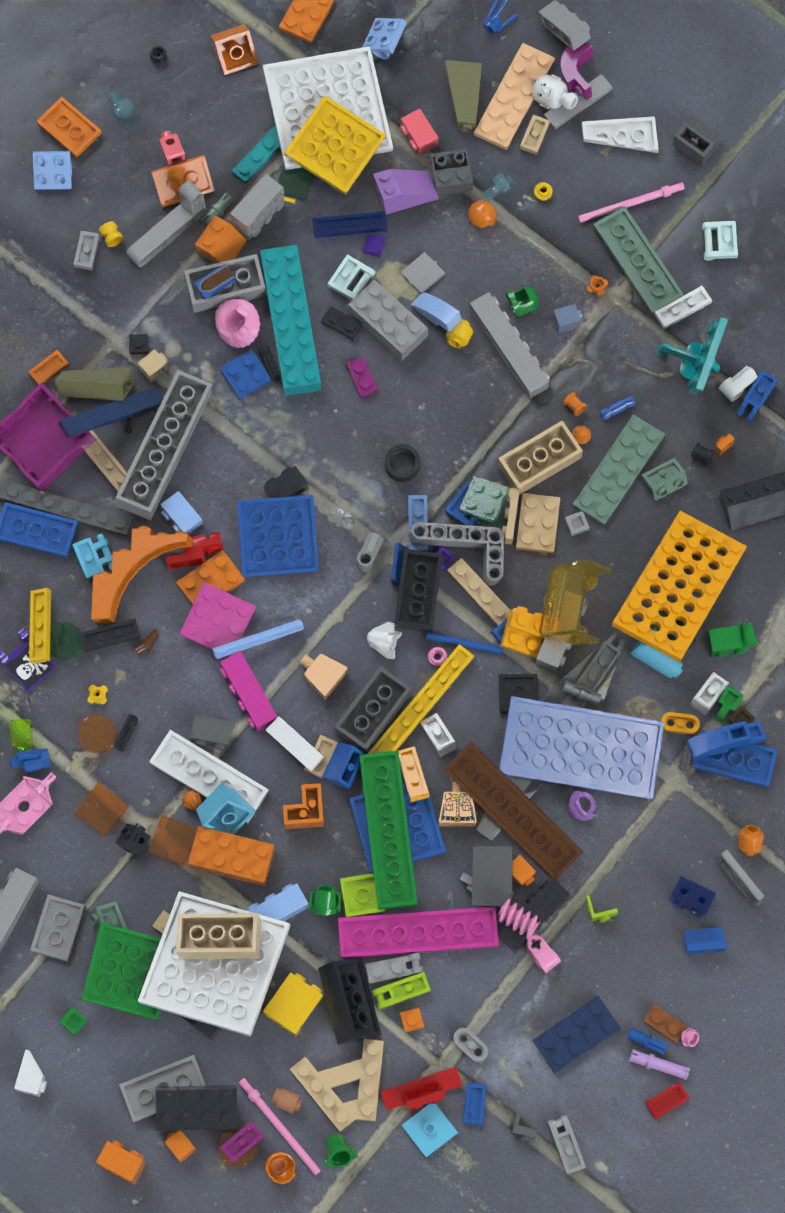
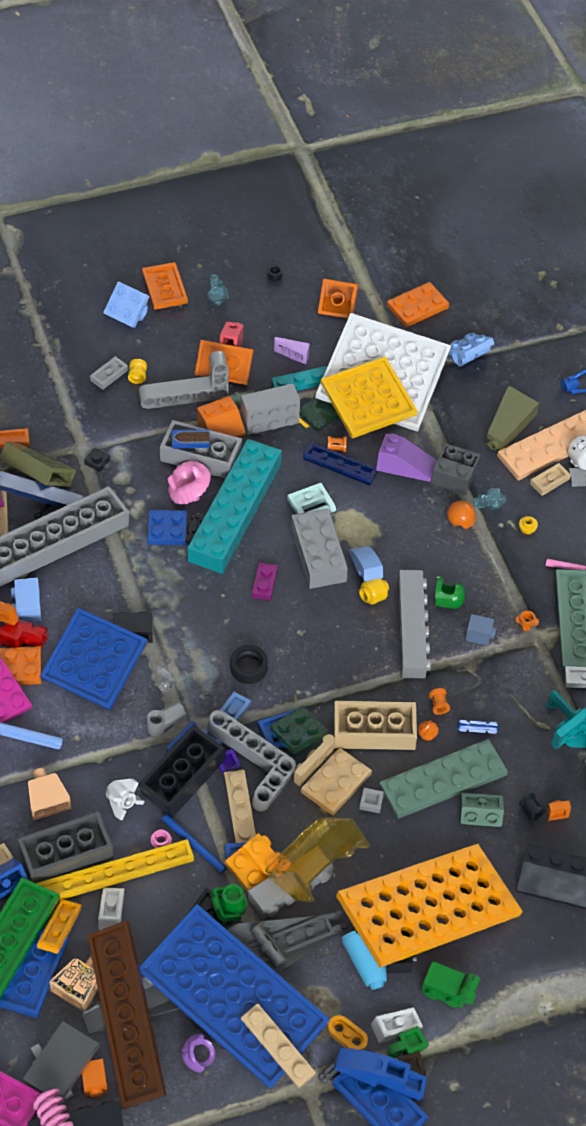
camera: 30 degrees right, 20 degrees down
tan brick [138,349,168,382] -> none
black plate [321,306,363,340] -> none
dark purple slope [363,235,386,258] -> none
coral brick [400,109,438,155] -> none
light grey piece [401,252,445,294] -> none
none -> green piece [210,884,247,922]
none -> tan plate [241,1004,316,1089]
none -> lavender slope [274,337,310,364]
none -> orange bush [327,436,347,453]

